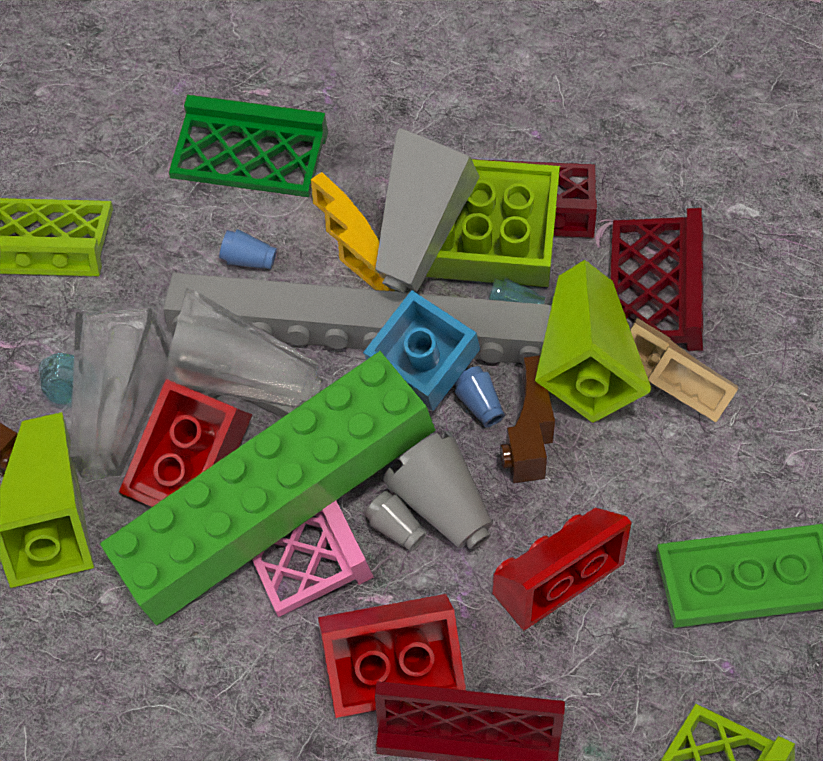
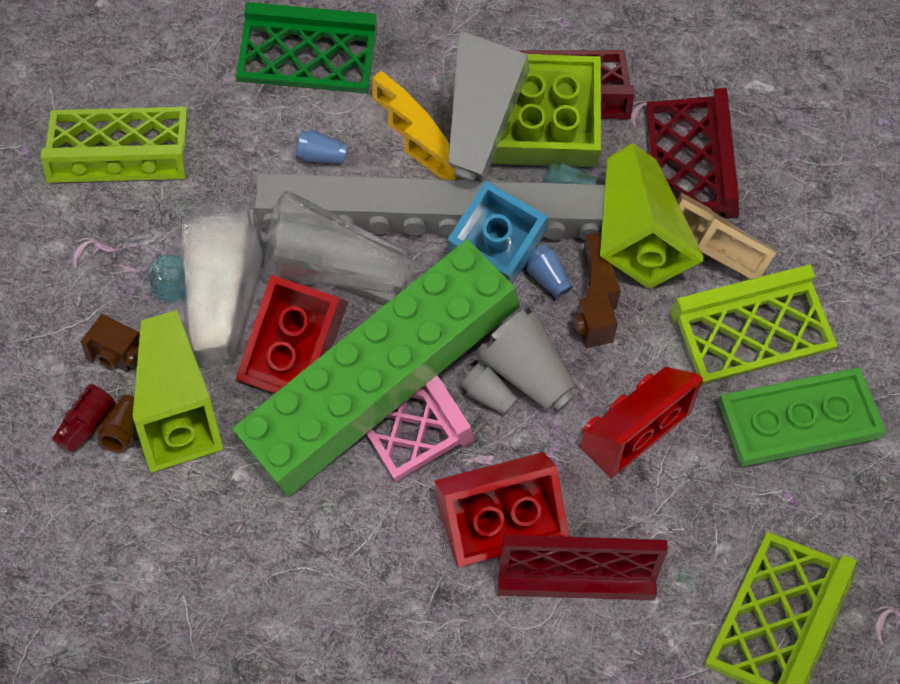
camera: 10 degrees left, 5 degrees up
none -> lime fence [670,264,838,385]

